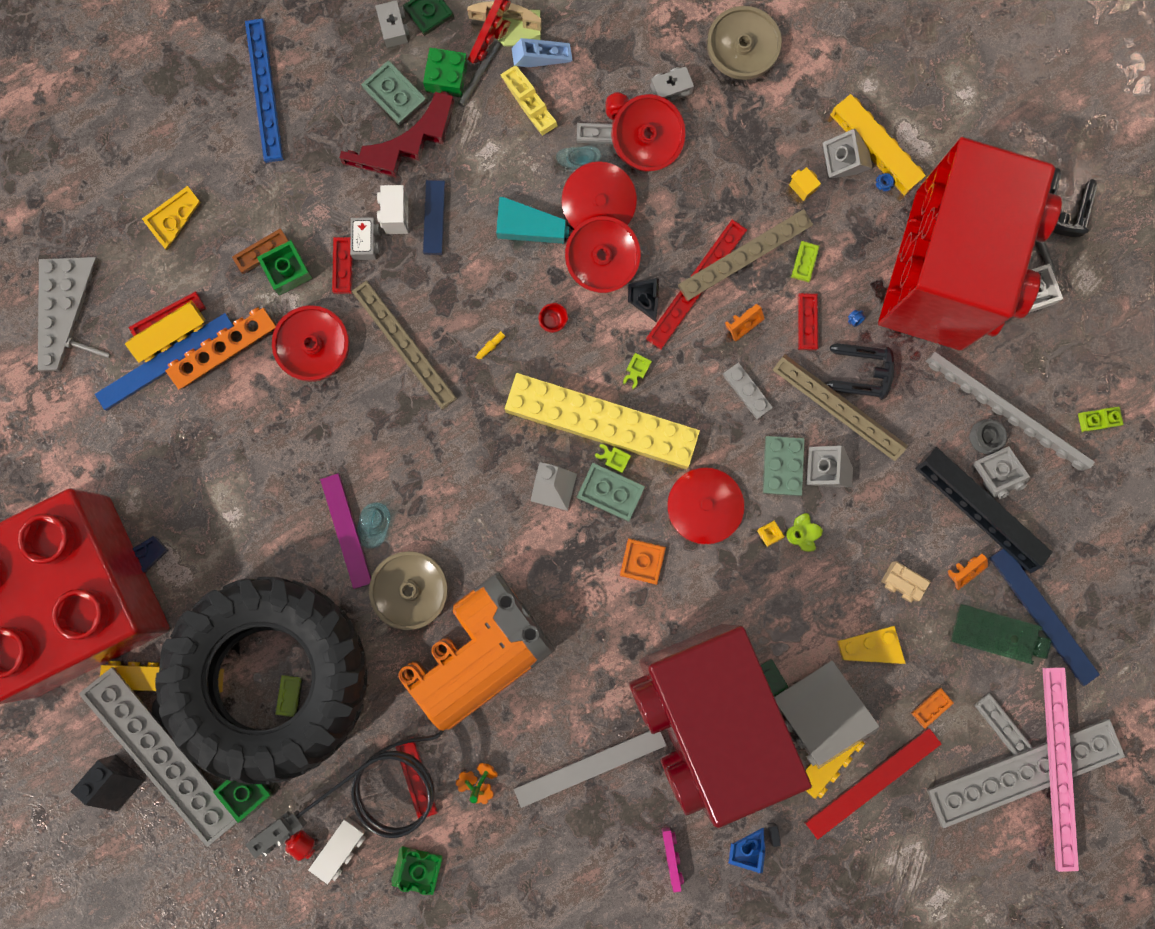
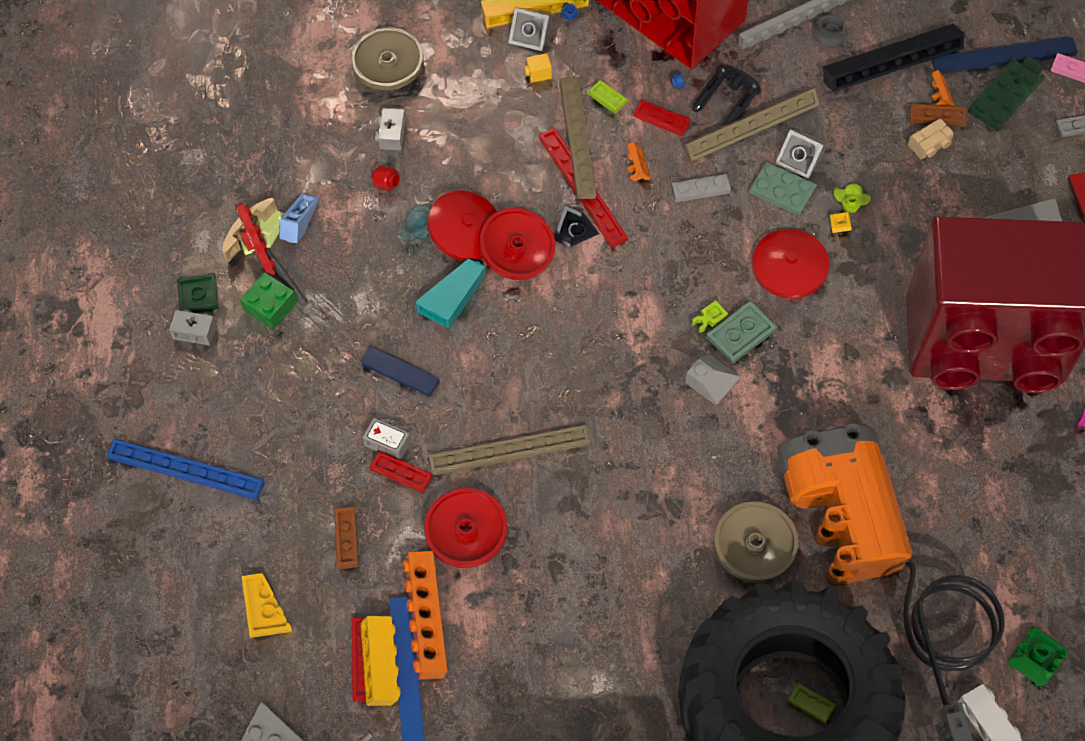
camera: 60 degrees left, 20 degrees down
green brick [257,240,313,296] -> none
magenta tile [320,473,372,589] -> none
dark red arch [339,92,455,177] -> none
clear light blue piece [357,503,391,548] -> none
sand green plate [361,60,427,126] -> none
white brick [377,185,408,234] -> none
red tile [396,737,438,819] -> none
orange plant [455,763,498,804] -> none
yellow piece [475,331,506,359] -> none
light yellow slope [500,66,558,136] -> none
light yellow brick [505,373,700,470] -> none
light grey tile [514,731,666,808] -> none
red hair [538,303,568,333] -> none
light grey tile [577,123,613,144] -> none
red dish [611,94,685,172] -> none
orange tile [619,538,666,585] -> none
lime plate [623,353,652,389] -> none
yellow wing [837,626,906,664] -> none
orange plate [911,687,954,729] -> none
light grey plate [974,446,1030,499] -> none
none -> dark orange plate [909,104,966,127]

